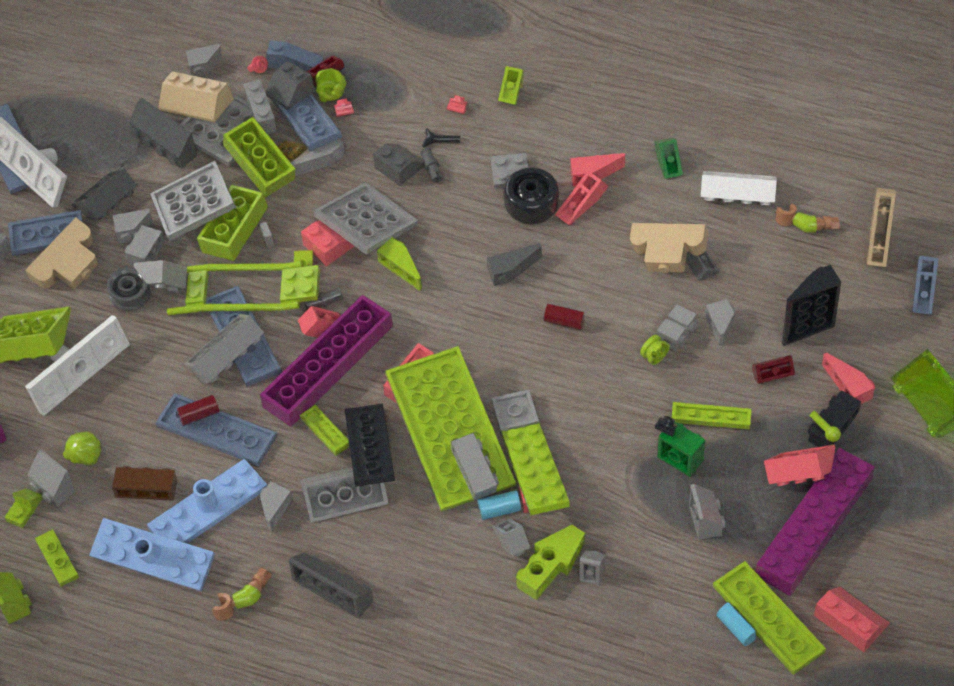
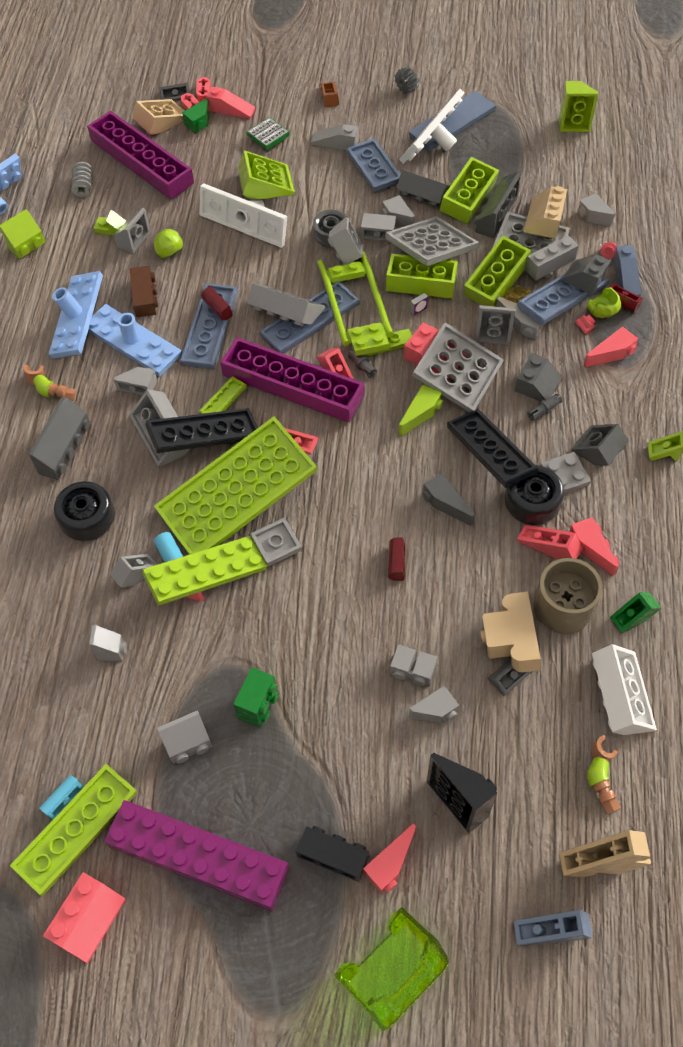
camera: 75 degrees right, 5 degrees up
tan brick [25,217,98,289] -> none
lime plate [35,529,79,587] -> none
black piece [422,128,460,148] -> none
coral plate [447,95,468,114] -> none
light grey brick [451,433,499,501] -> none
lime brick [516,525,585,600] -> none
lime wheel [640,335,670,365] -> none
black plate [655,416,678,437] -> none
lime plate [671,402,751,429] -> none
dark red brick [752,355,795,384] -> none
coral slope [764,444,835,486] -> none
lime bar [809,410,841,442] -> none
none -> black wheel [54,481,115,541]
none -> lime brick [439,157,499,224]
none -> black tile [447,409,538,488]
none -> light grey slope [475,305,516,346]
none -> dark tan brick [534,558,603,634]
none -> lime slope [558,81,598,132]
none -> dark grey slope [571,424,629,466]
none -> coral slope [584,326,638,367]

